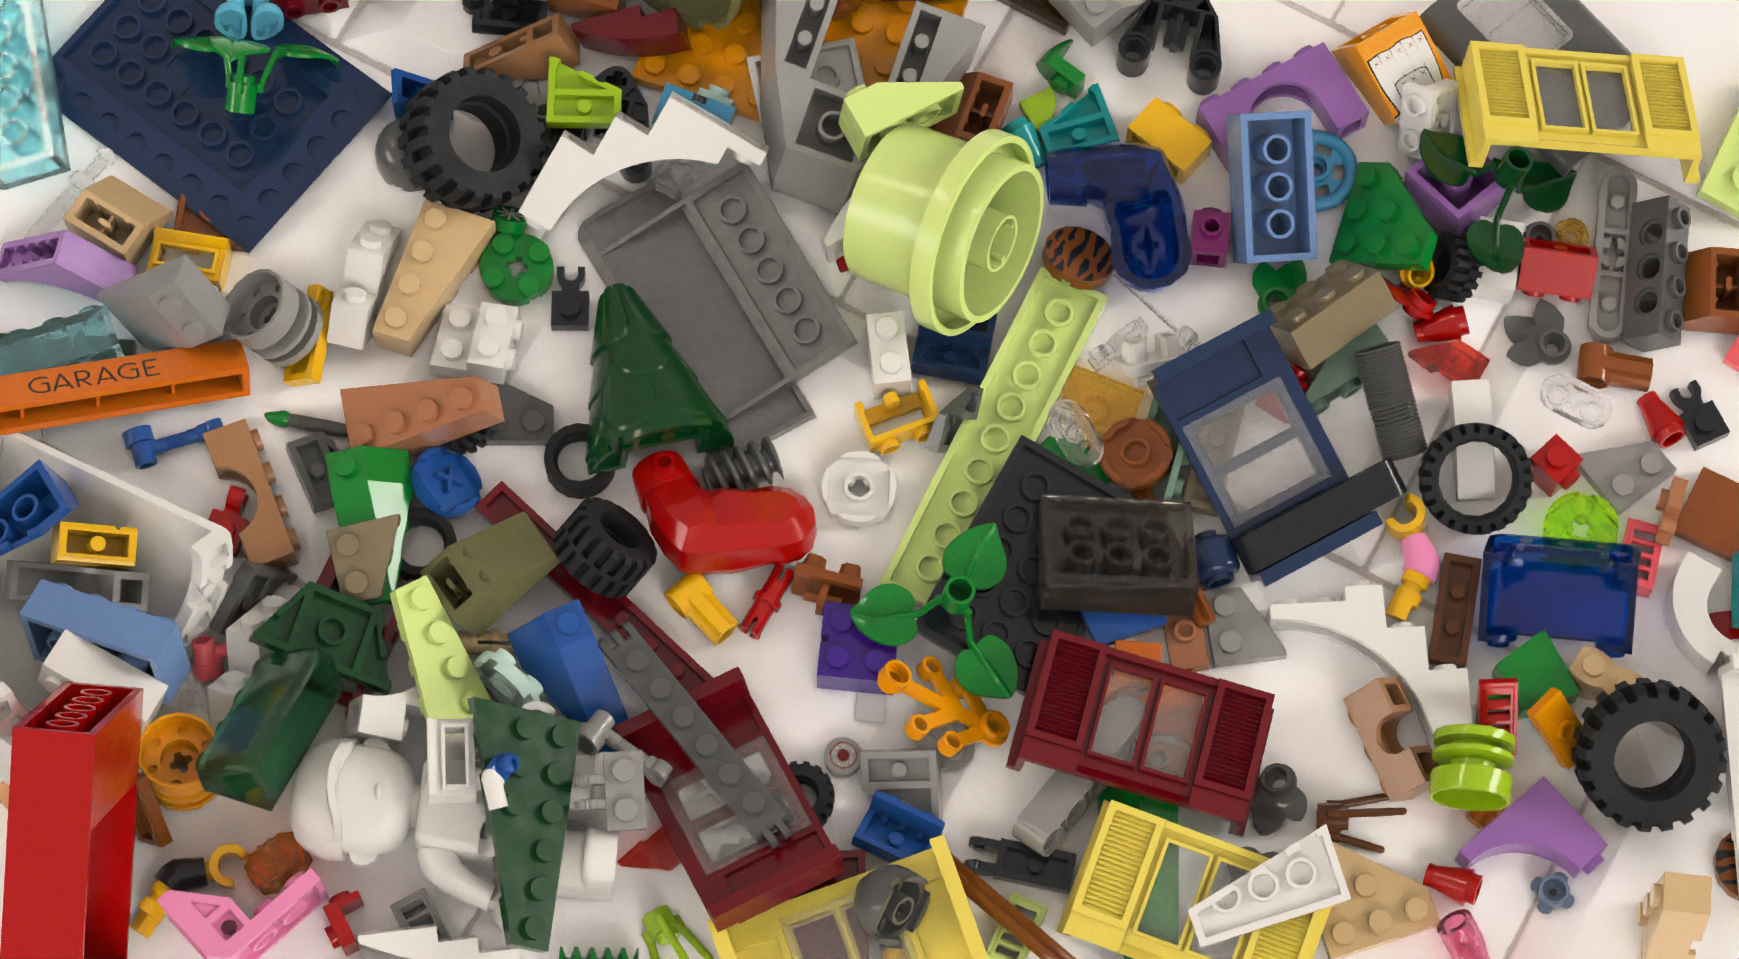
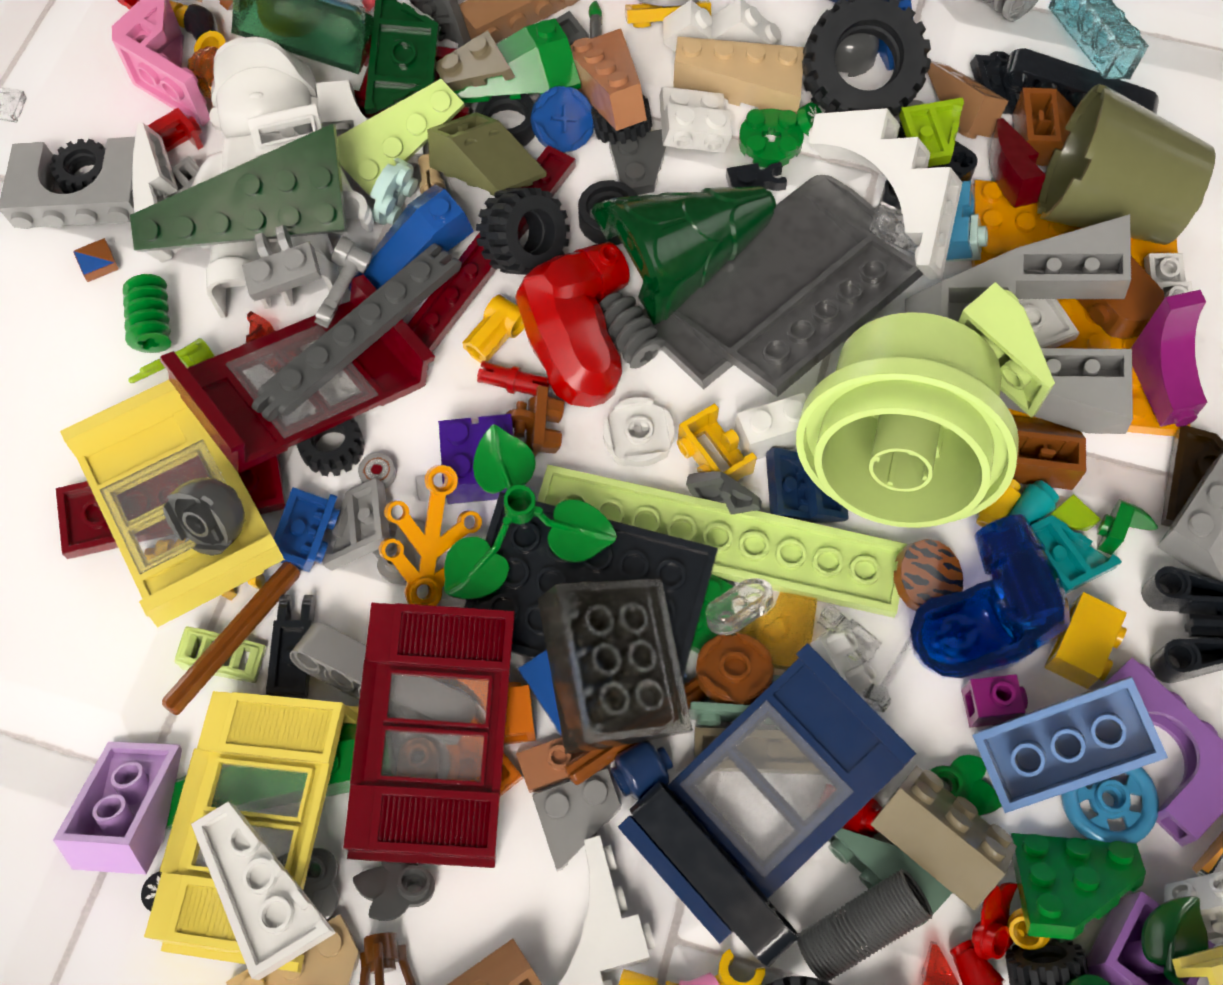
camera: 80 degrees right, 5 degrees down
arm [481,752,520,811] -> none

